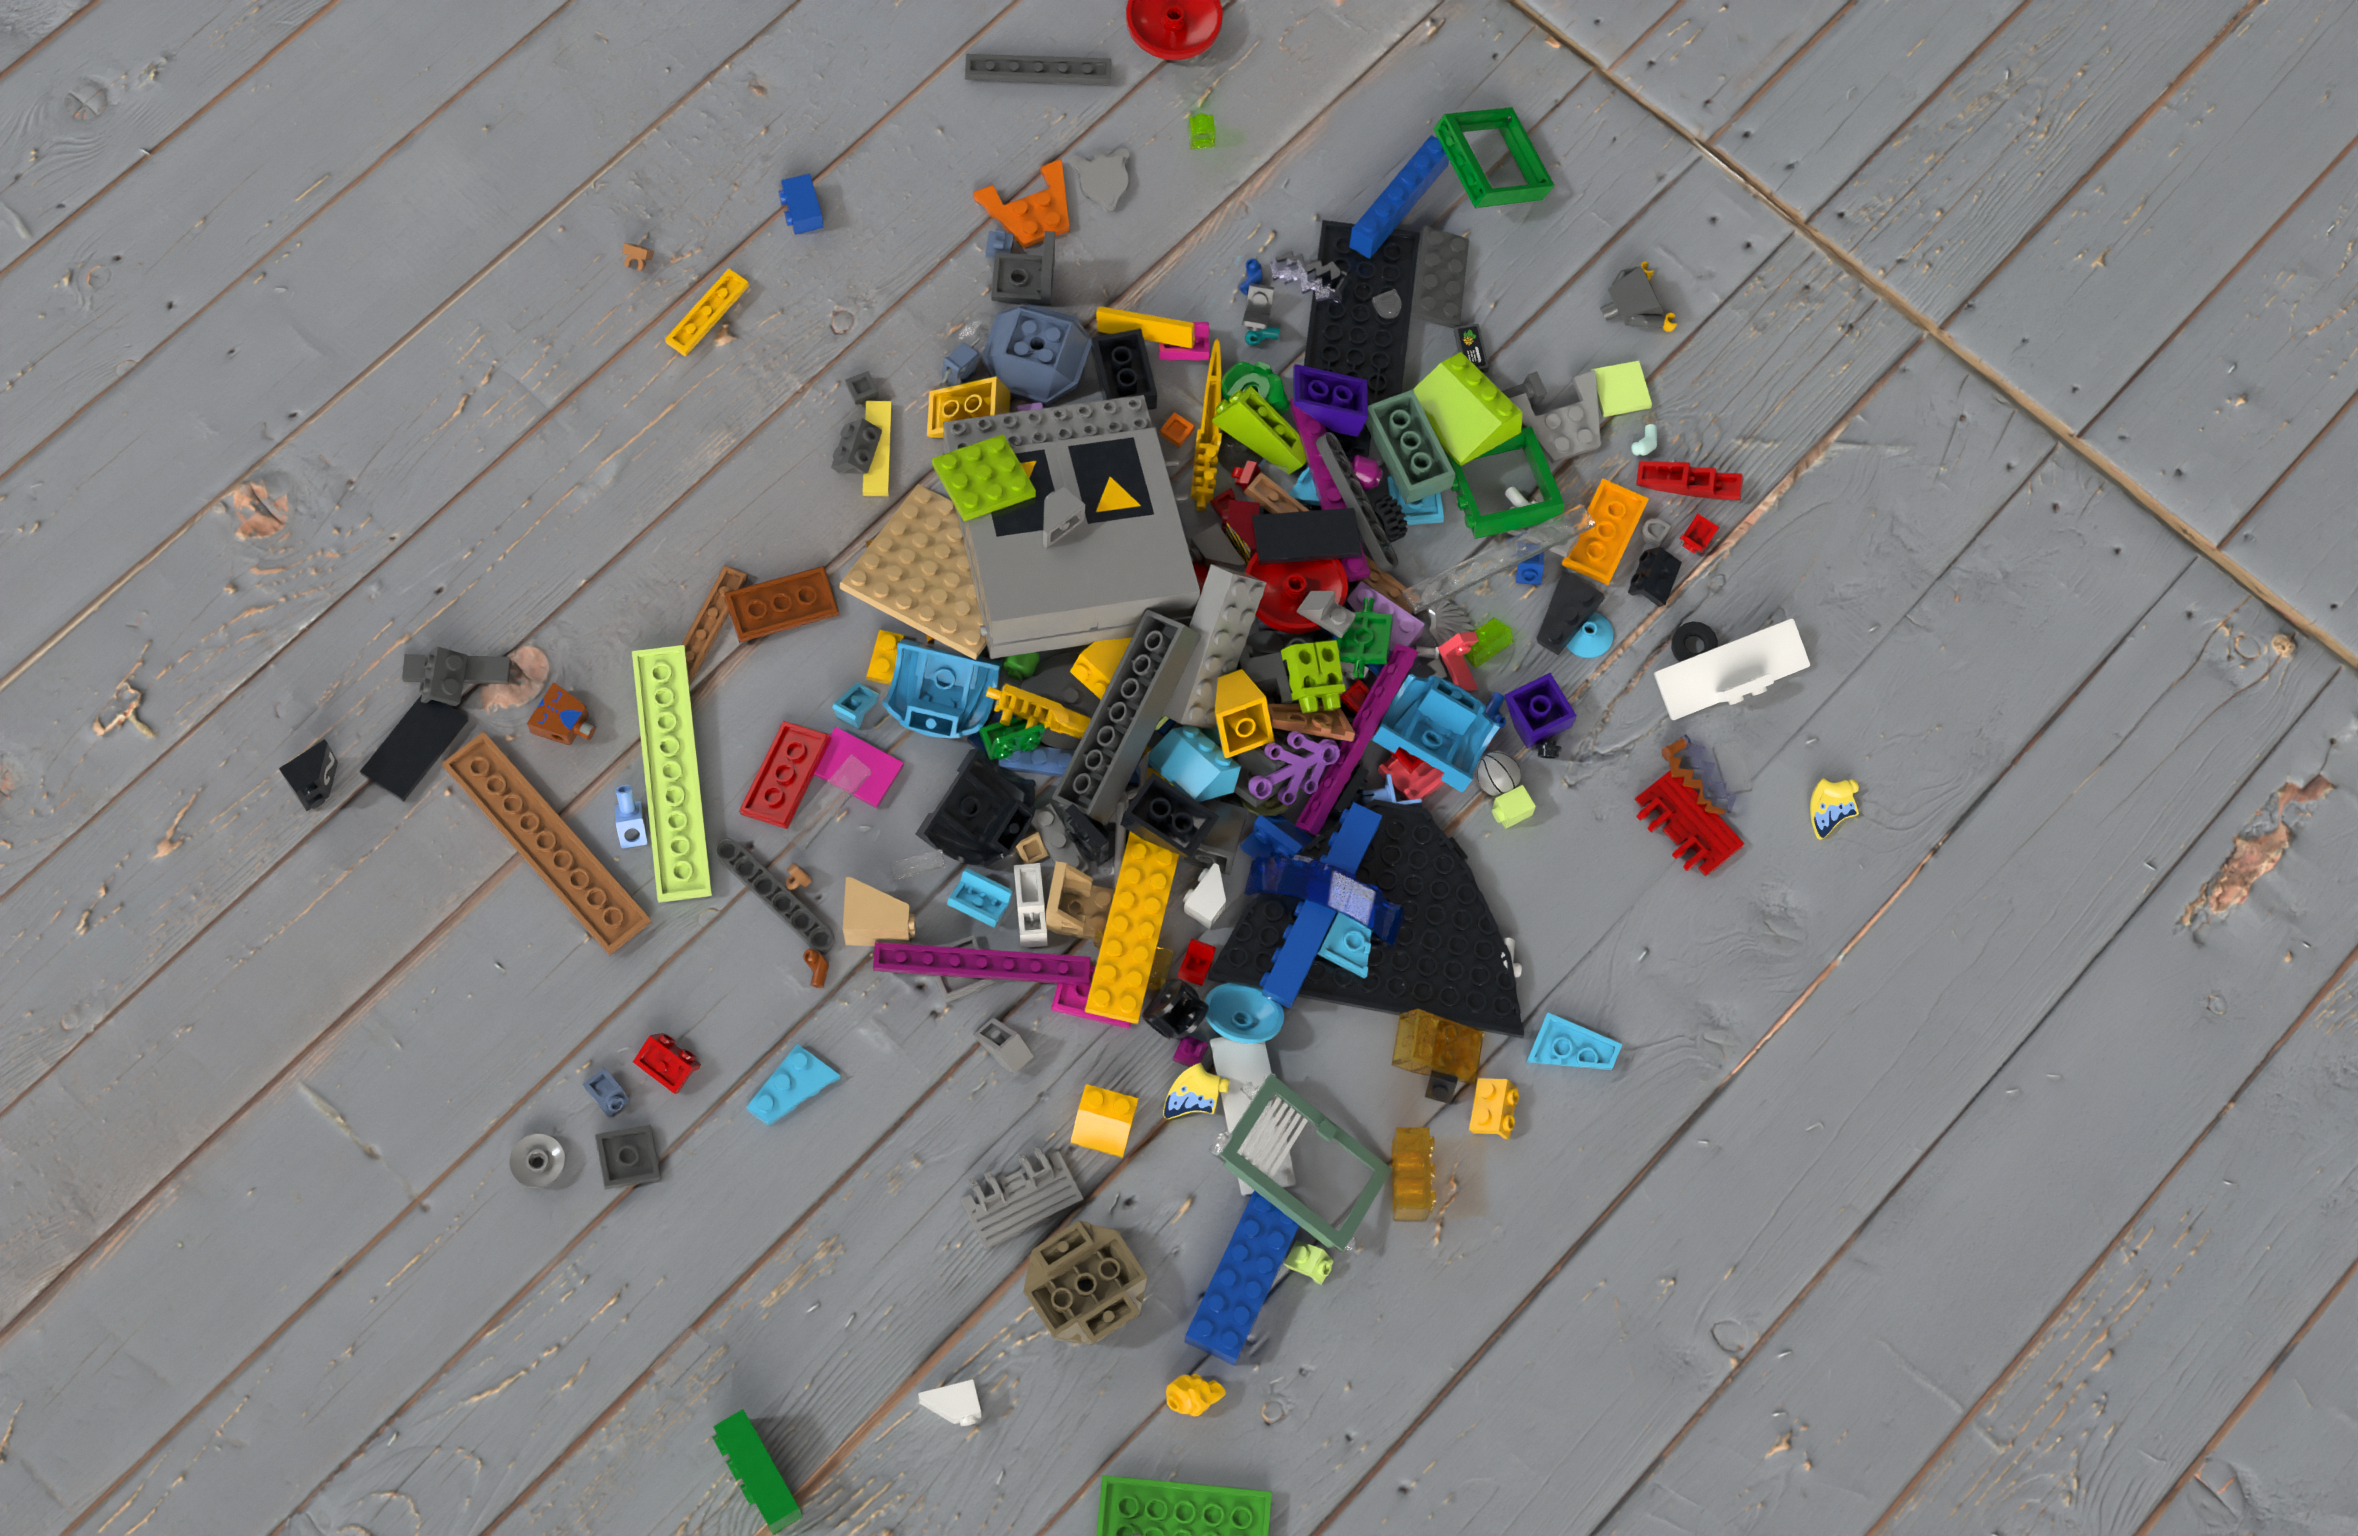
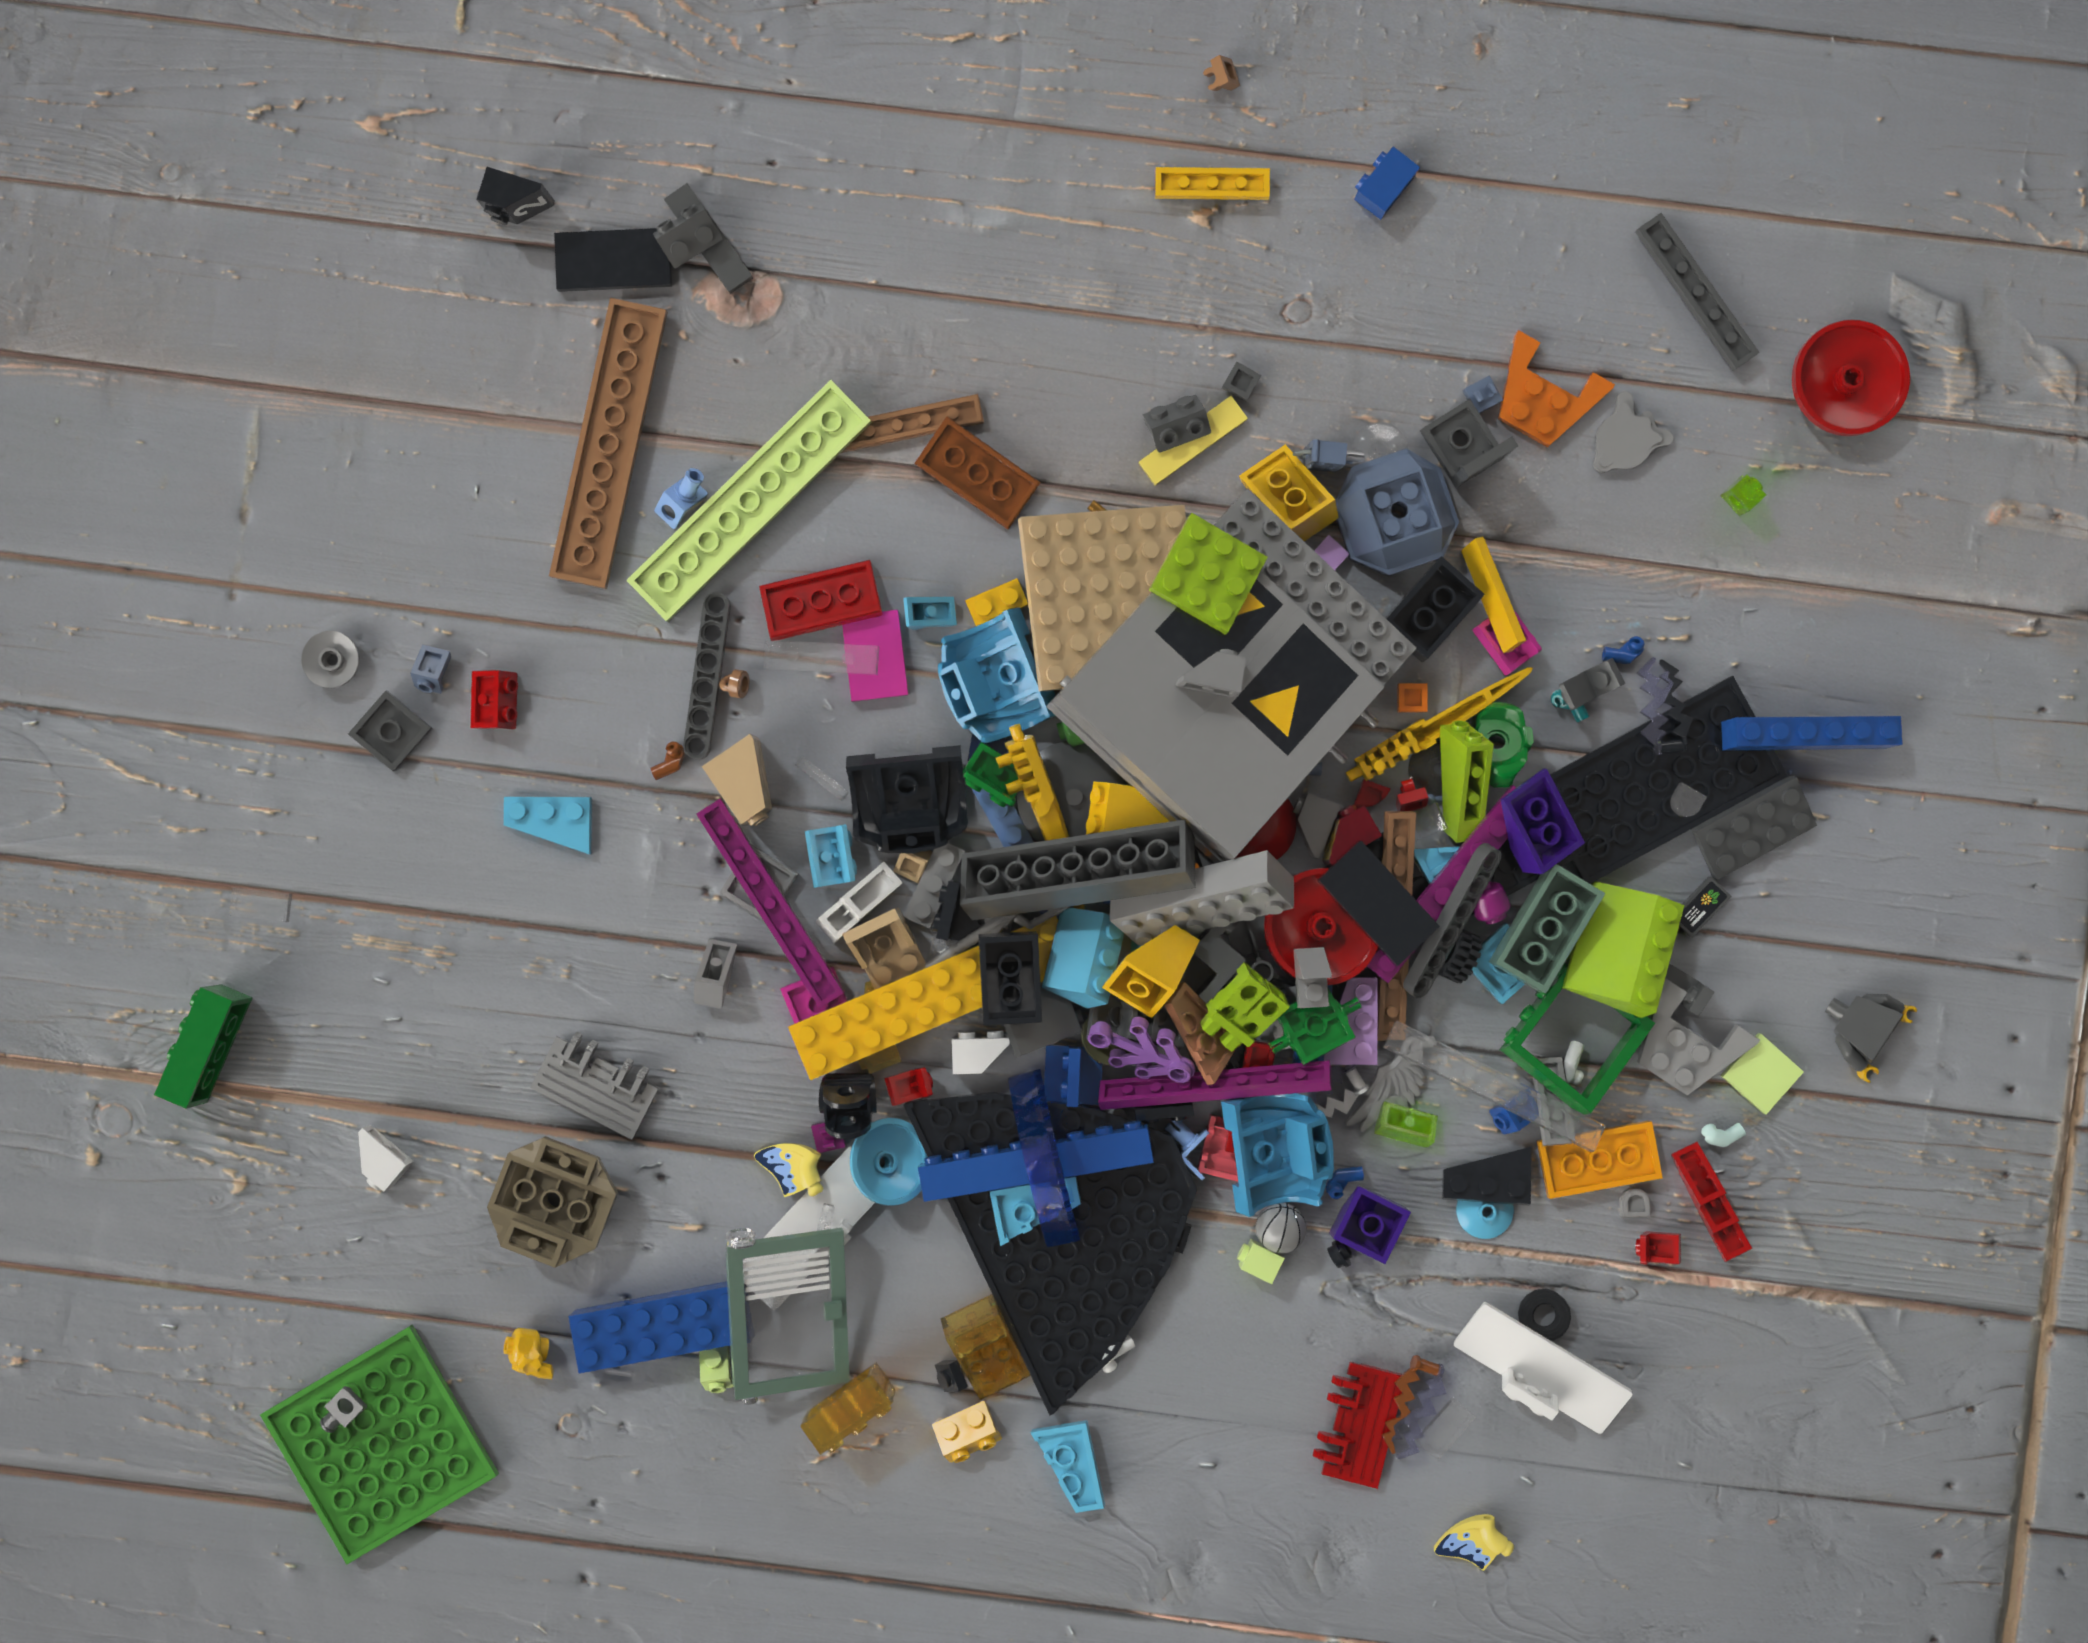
camera: 60 degrees right, 20 degrees up
dark orange torso [527,682,596,745] -> none
yellow slope [1070,1084,1139,1158] -> none
green window [1433,107,1555,208] -> none
coral bracket [1438,631,1479,693] -> none
black bracket [1628,546,1682,607] -> none

